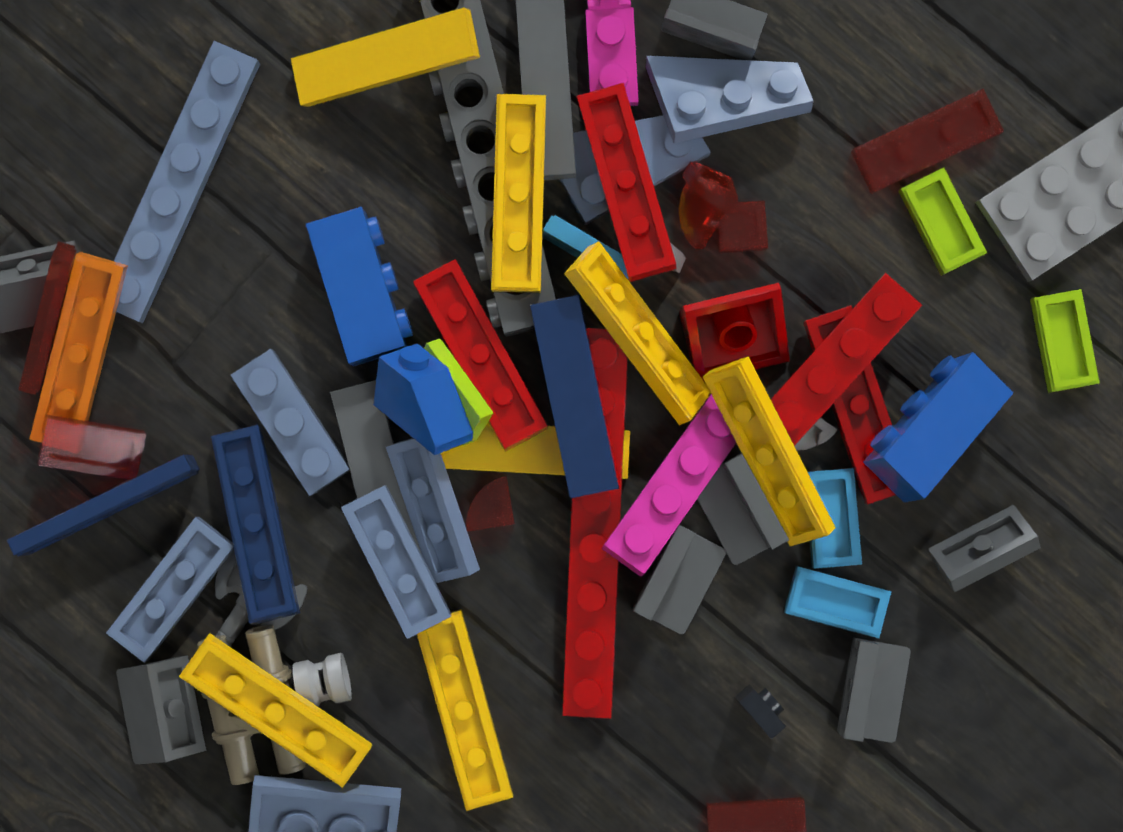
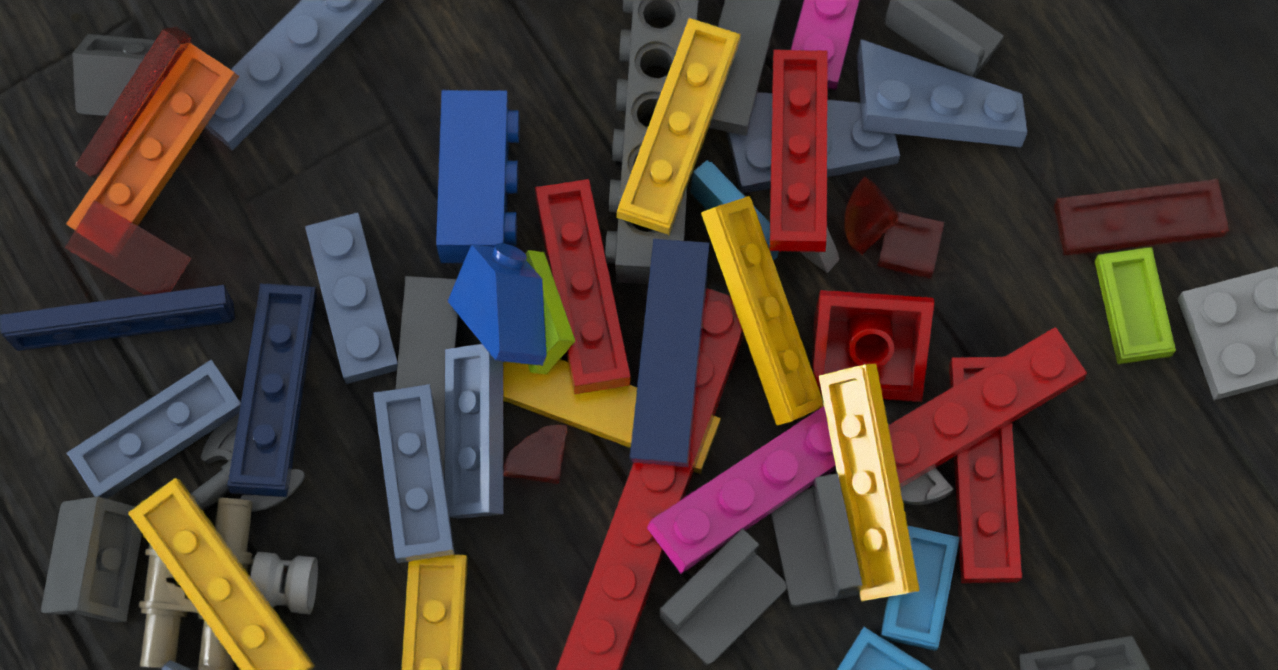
camera: 15 degrees right, 15 degrees down
clear red tile [683,161,739,214] -> none
blue brick [863,352,1013,503] -> none
lime tile [1030,289,1100,393] -> none

